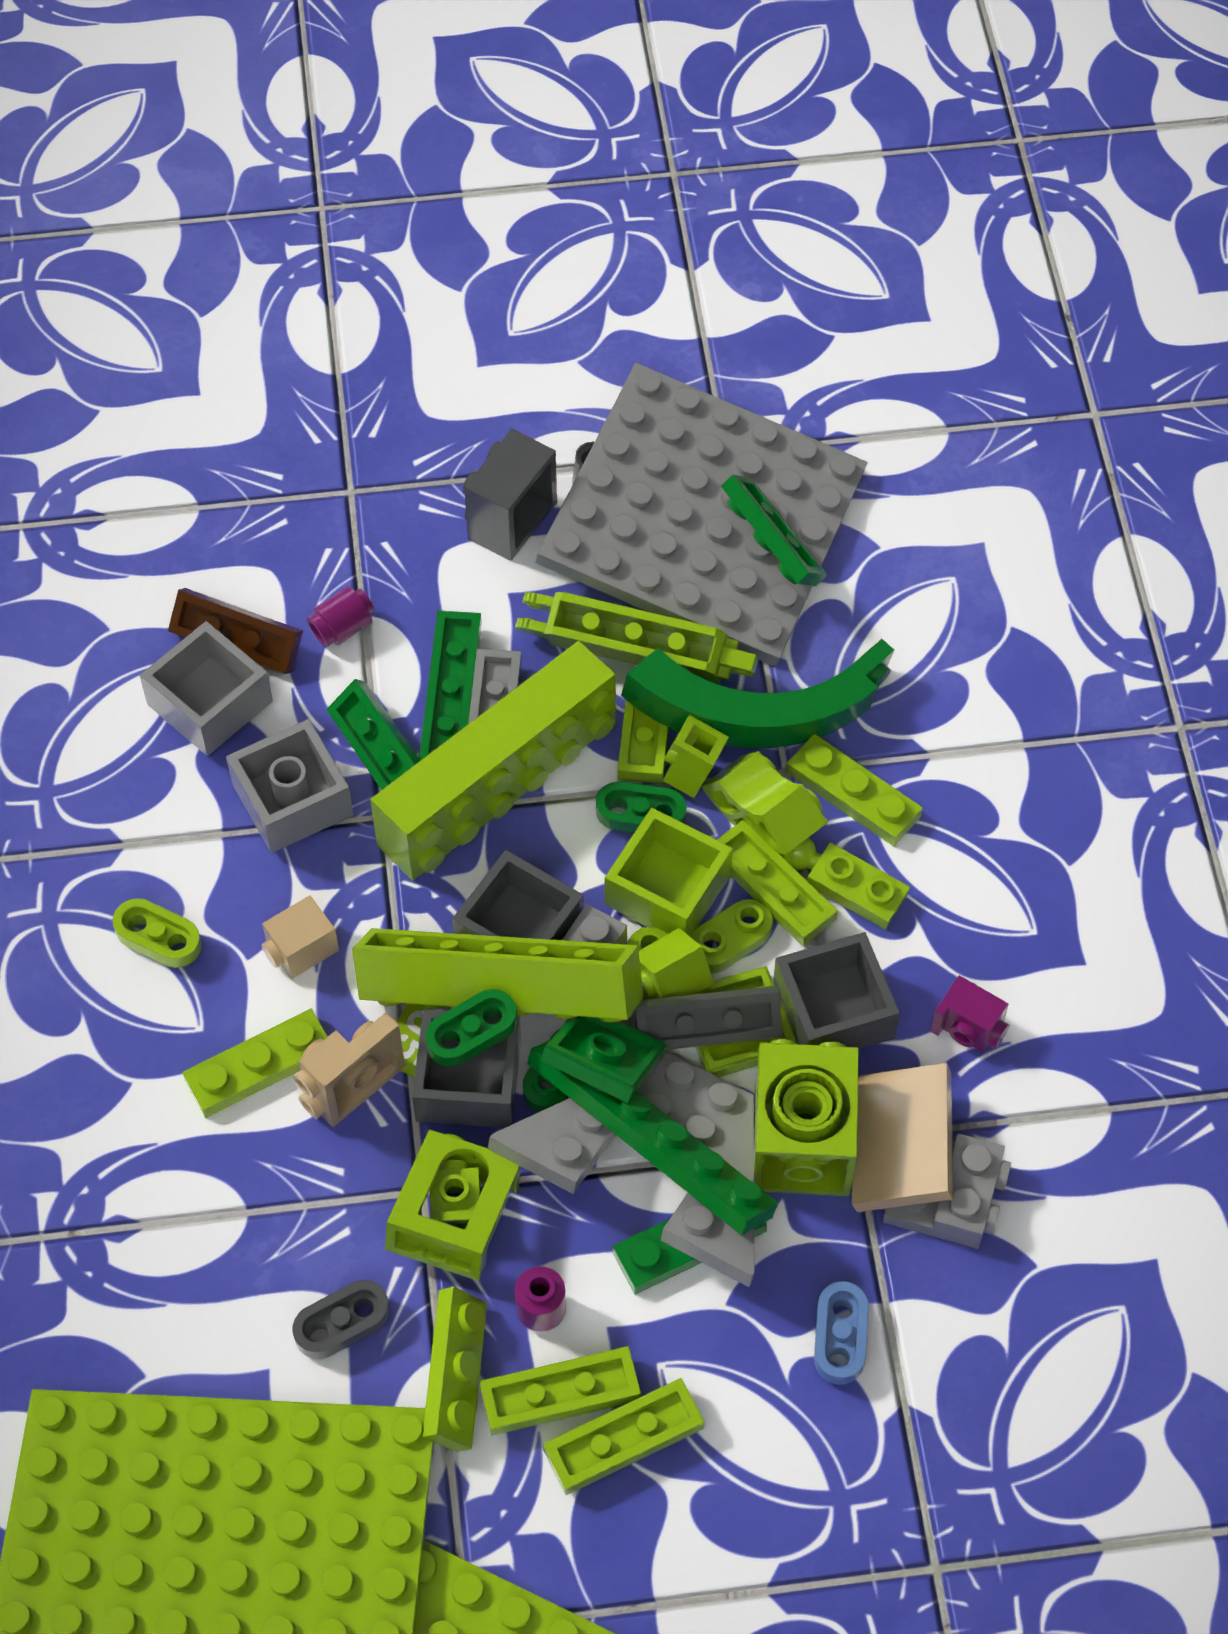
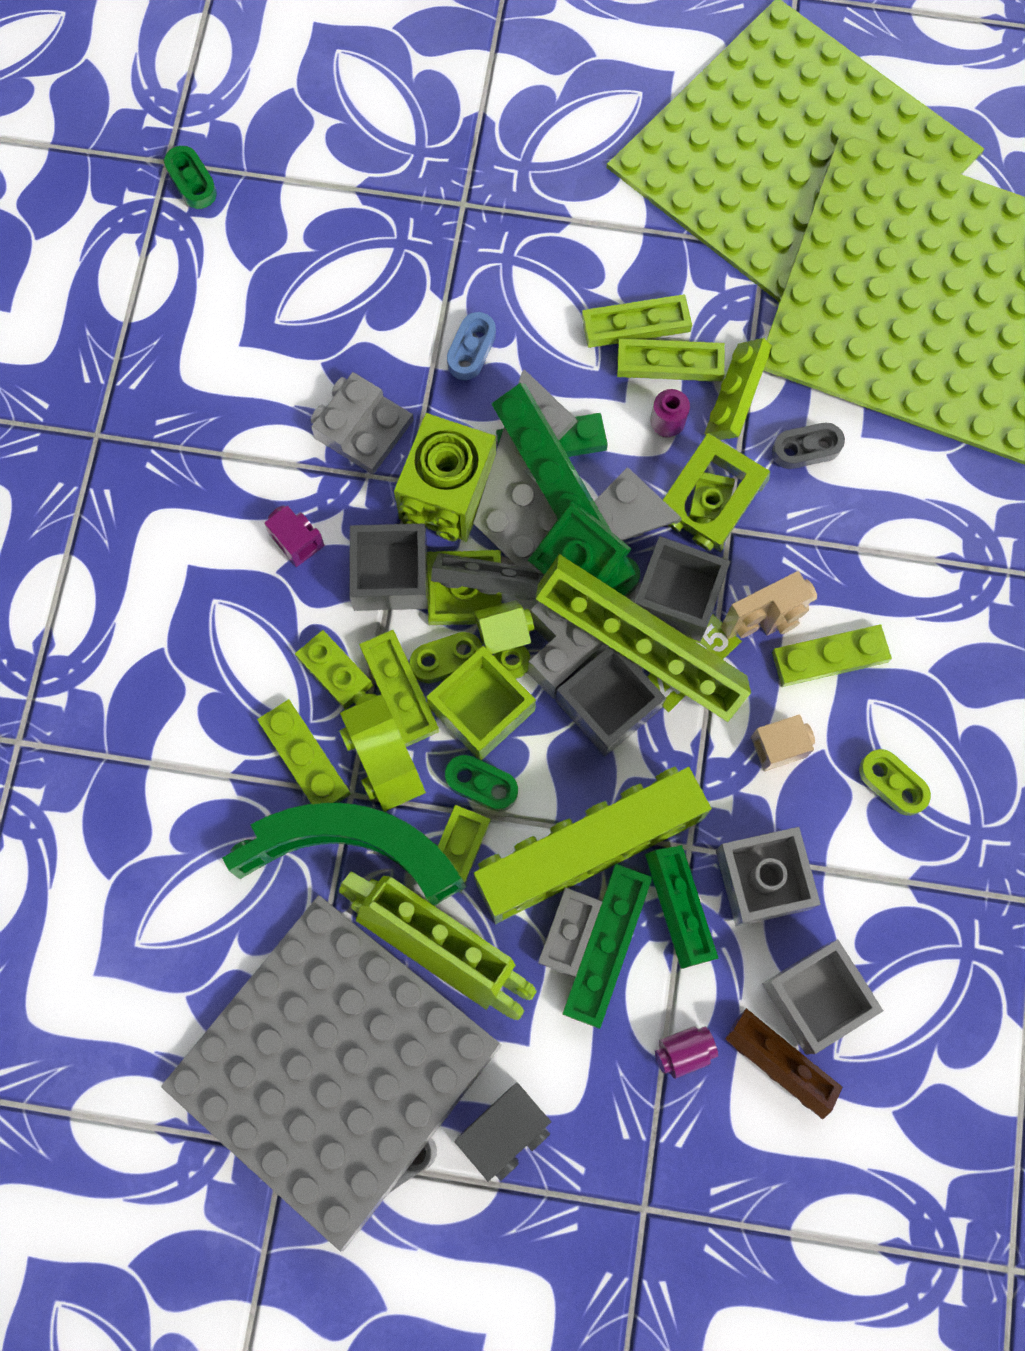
camera: 165 degrees left, 15 degrees up
green plate [425,989,517,1066] -> none
lime brick [662,715,729,798] -> none
green plate [721,474,828,587] -> none
tan tile [852,1063,953,1212] -> none

